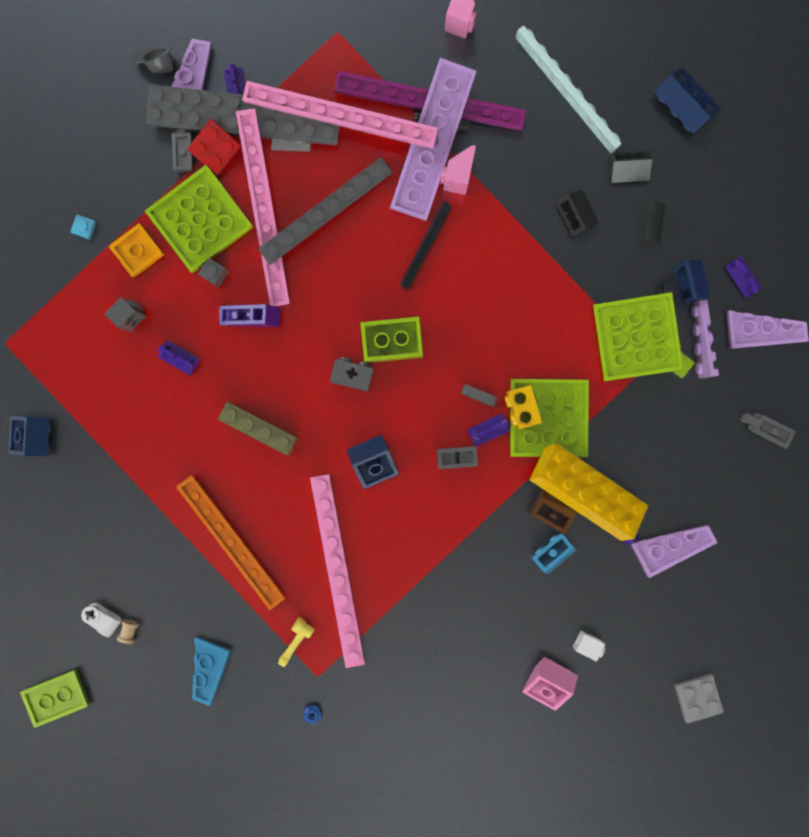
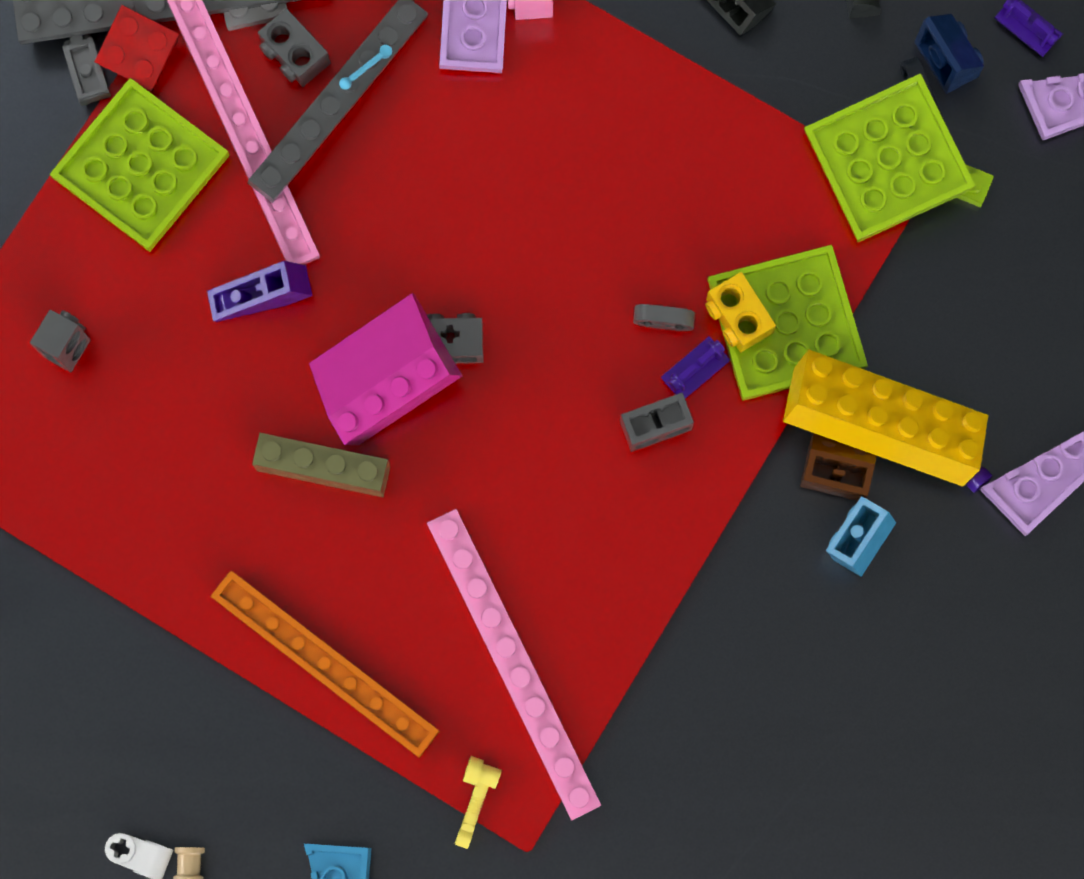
camera: 15 degrees left, 10 degrees down
light orange plate [109,223,164,278] -> none
dark purple hinge [157,340,200,376] -> none
dark grey brick [198,258,229,288] -> none
dark blue slope [346,435,399,489] -> none
lime brick [360,317,423,363] -> none
black axle [400,202,452,289] -> none
bright pink slope [522,657,578,711] -> none
white brick [573,630,605,662] -> none
lavender wing [691,300,719,378] -> none
none -> dark grey brick [258,8,331,87]
none -> dark pink slope [309,293,462,445]
none -> medium azure hinge [339,45,392,90]

